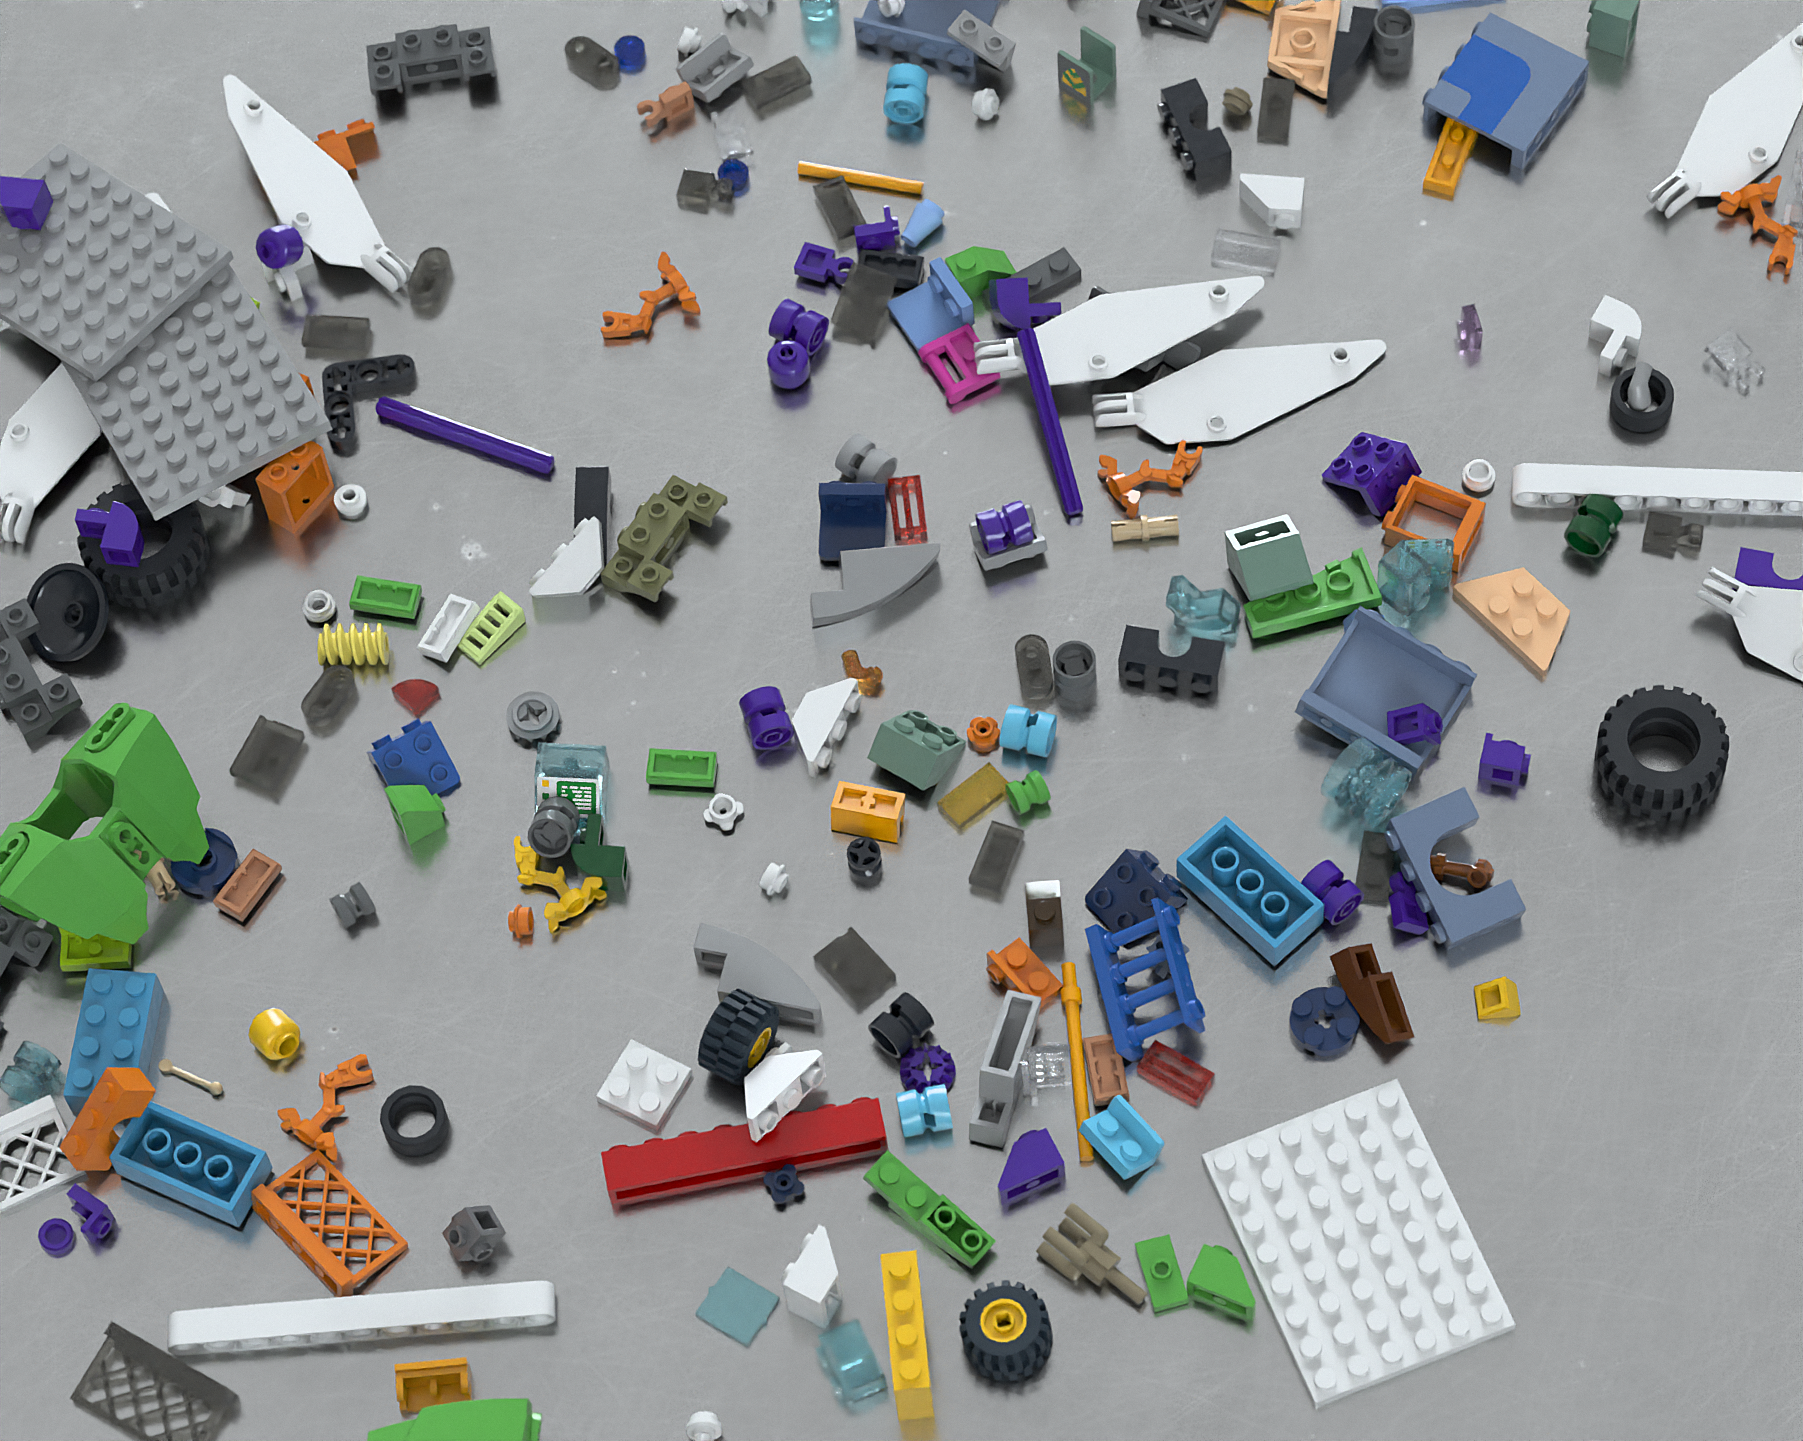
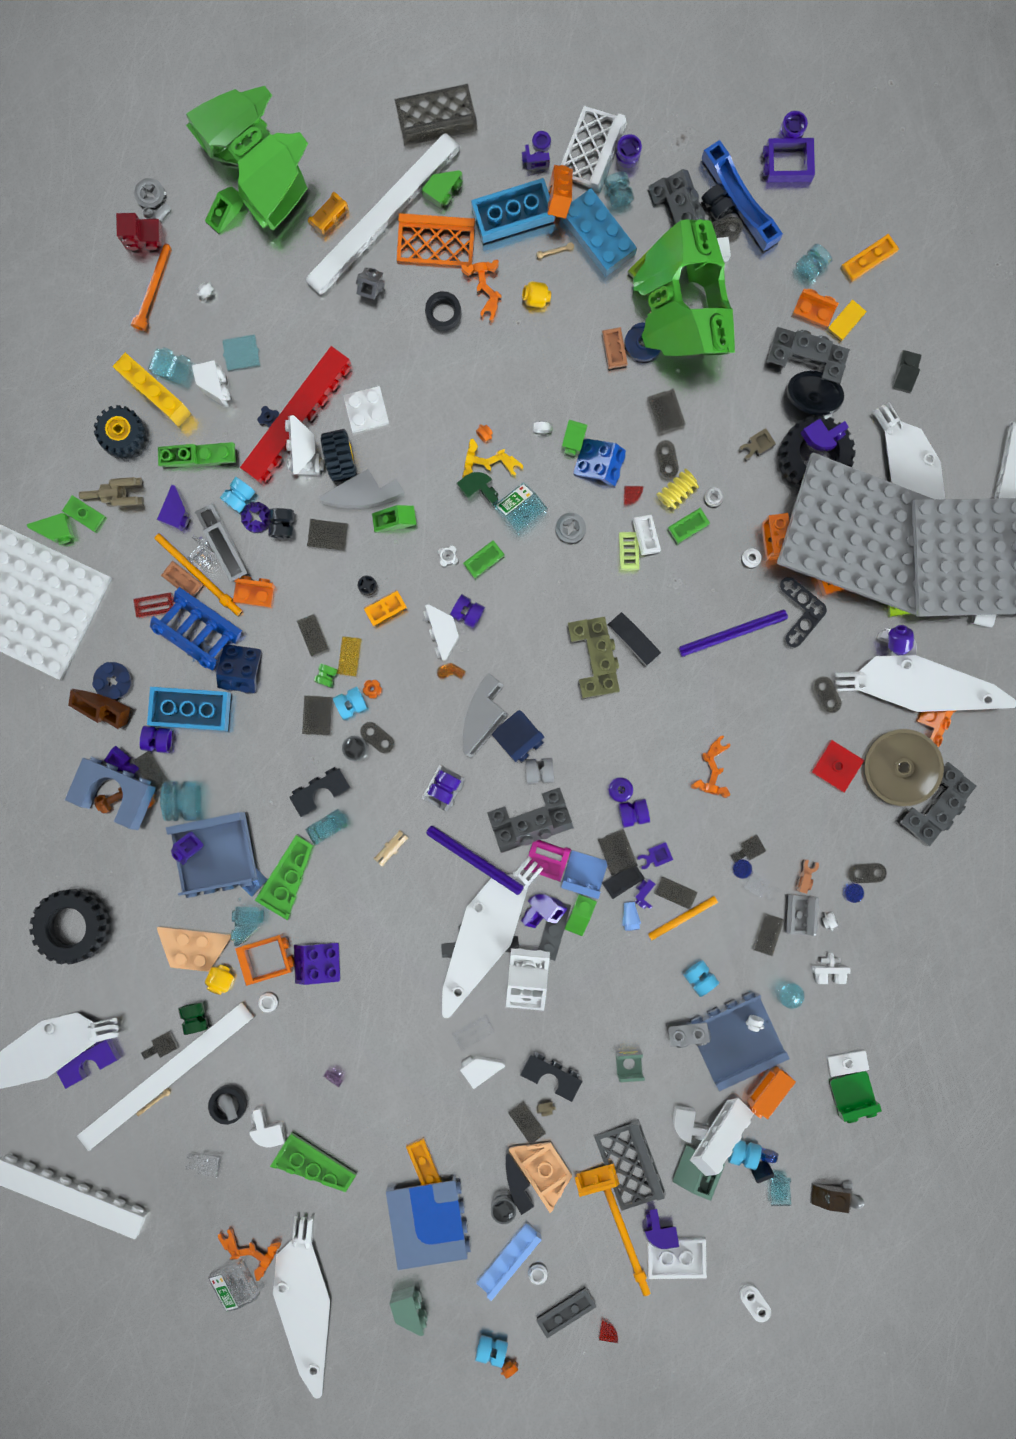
camera: 130 degrees right, 25 degrees up
clear smoke plate [301,314,371,351] -> none
dark grey wheel [329,882,376,928] -> none
dark grey wheel [527,796,580,858] -> none
white slope [528,516,604,598] -> none
white plate [759,862,789,895] -> none
sand green slope [867,710,966,790] -> none
clear red tile [887,475,928,541] -> none
white plate [972,88,999,120] -> none
dark brown slope [1025,880,1064,948] -> none
medium azure bracket [1078,1095,1165,1180] -> none
white wing [1092,339,1386,444] -> none
orange piece [1097,440,1202,520] -> none
sand green slope [1225,515,1313,601] -> none
yellow slope [1474,976,1521,1020] -> none
dark purple brick [1478,733,1531,786] -> none
none -> yellow head [205,965,234,995]
none -> bright green wing [270,1132,357,1192]
none -> clear smoke plate [302,695,333,735]
none -> bright green slope [372,505,416,532]
none -> bright green slope [422,170,463,209]
none -> dark grey bracket [487,788,574,853]
none -> white bracket [506,948,550,1011]
none -> white tile [533,422,553,433]
none -> dark tan plate [739,428,776,460]
none -> red plate [811,740,864,793]
none -> dark tan dish [865,729,944,806]

